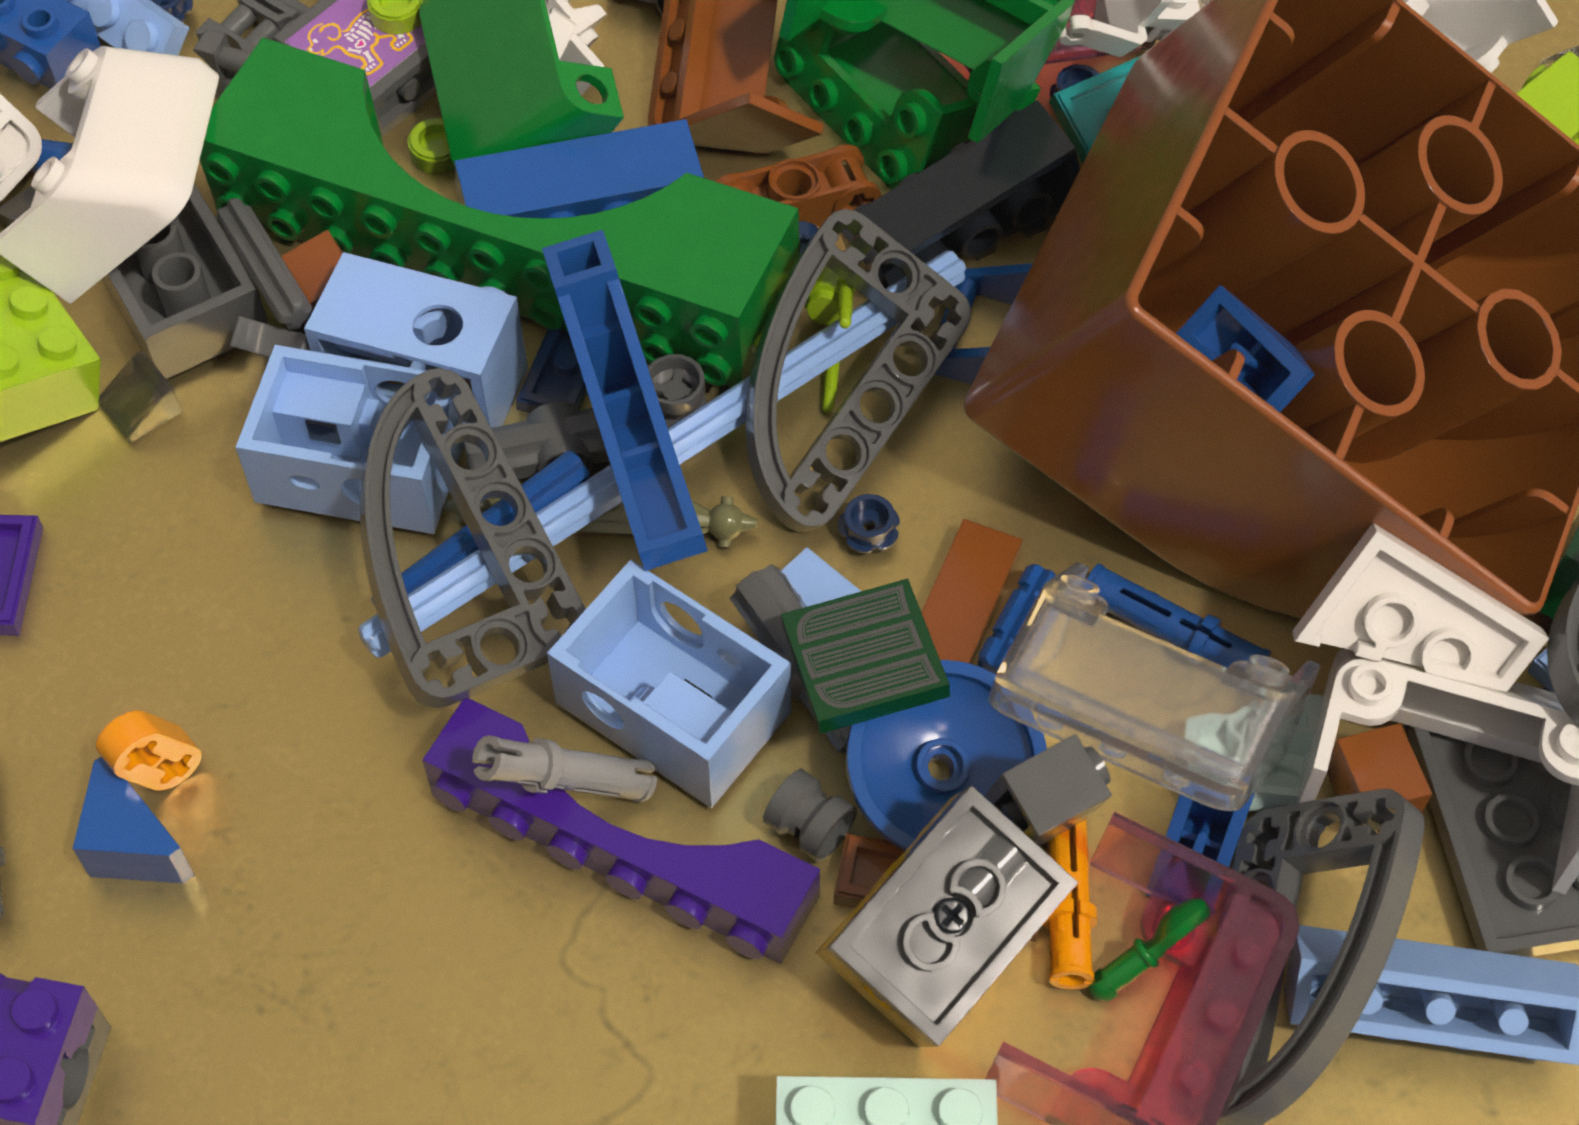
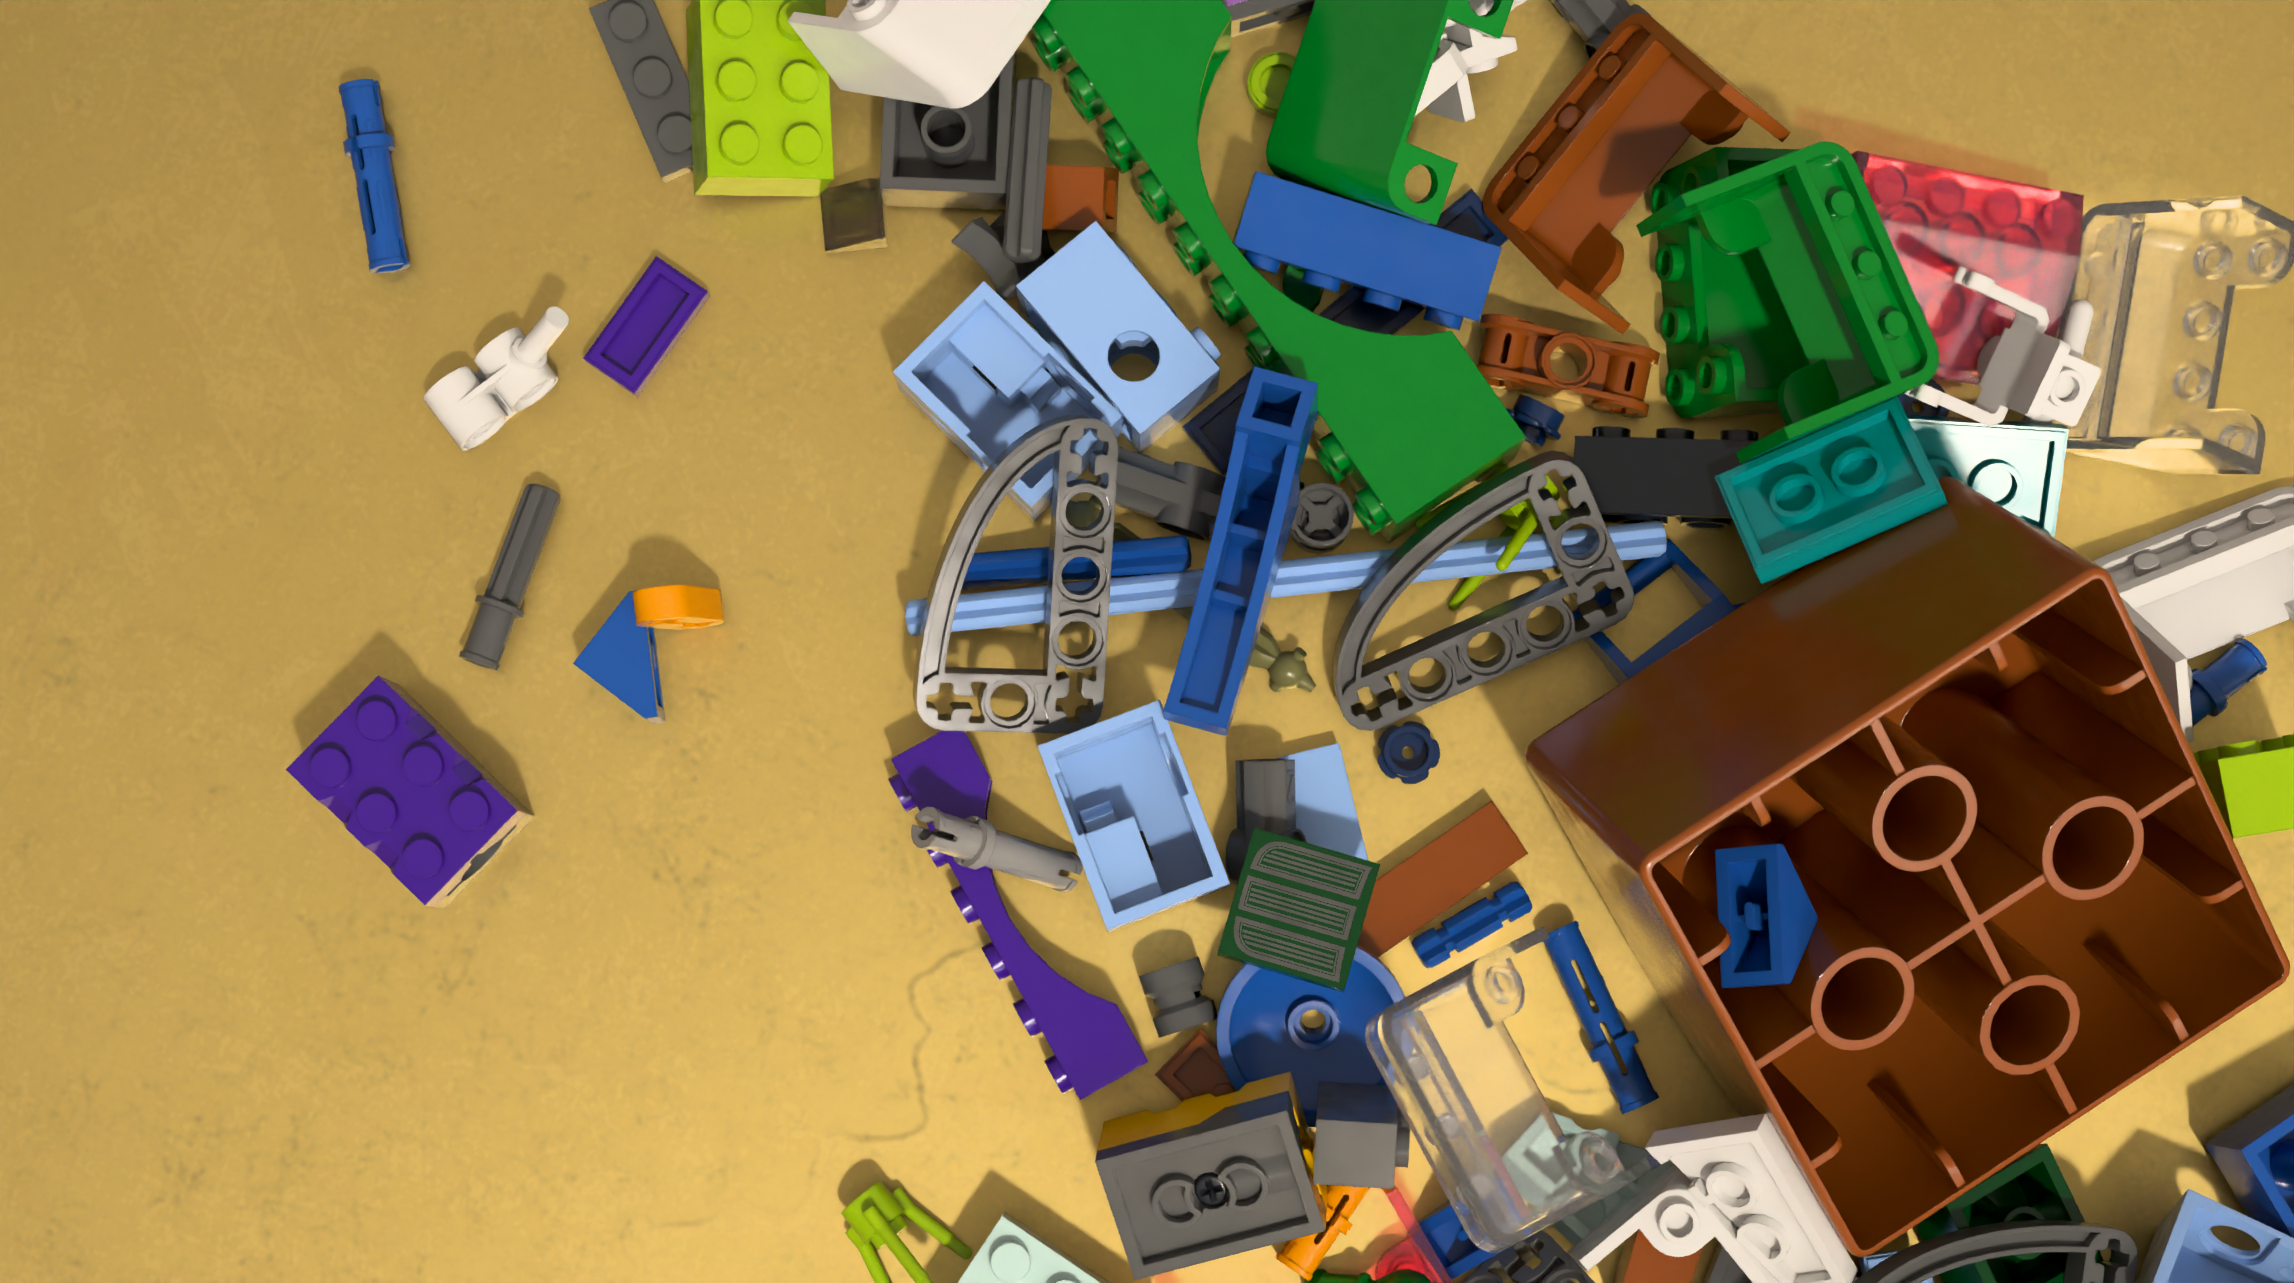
camera: 30 degrees right, 25 degrees up
none -> teal tile [1714,397,1948,584]

